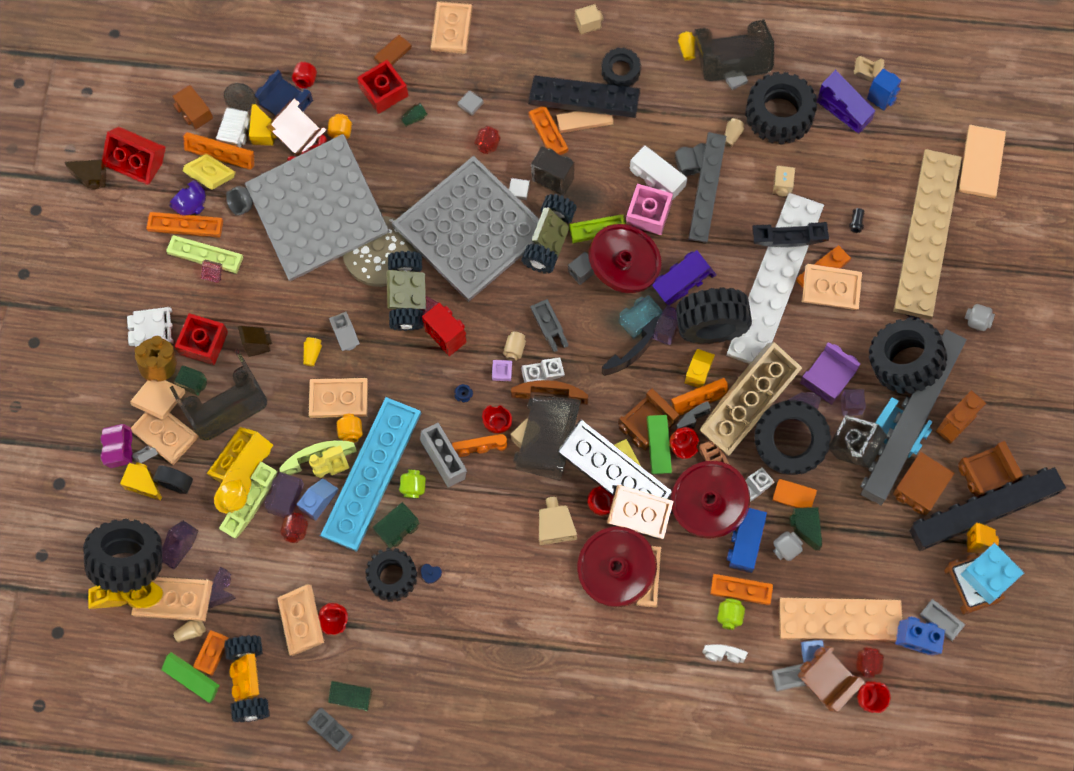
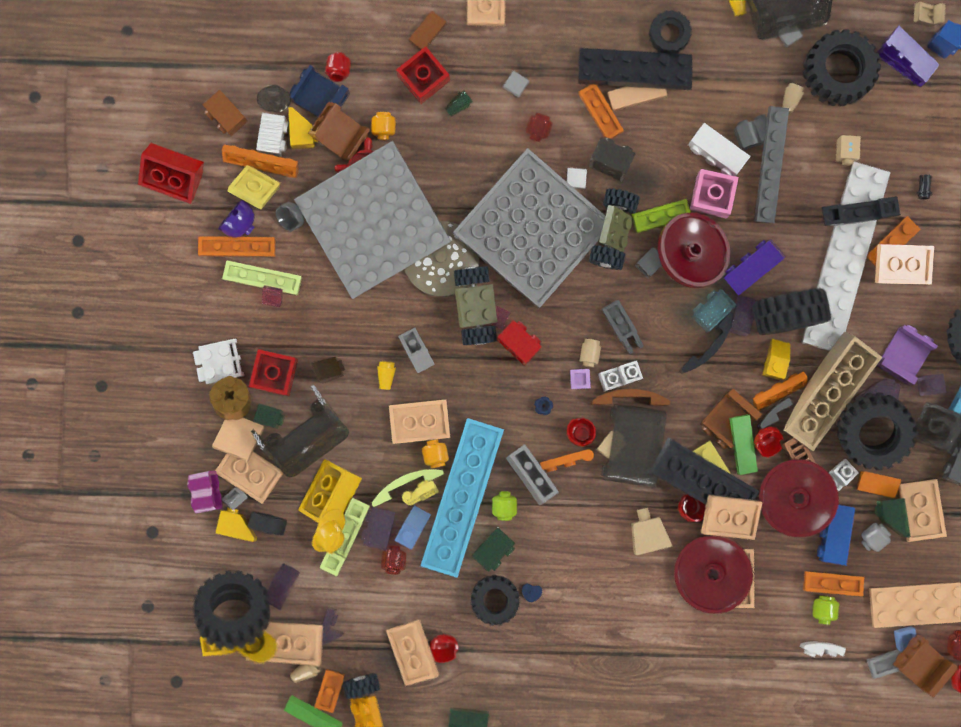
camera: 10 degrees left, 15 degrees up
dark brown slope [65,160,106,190] -> none
none -> light nougat tile [898,479,947,542]

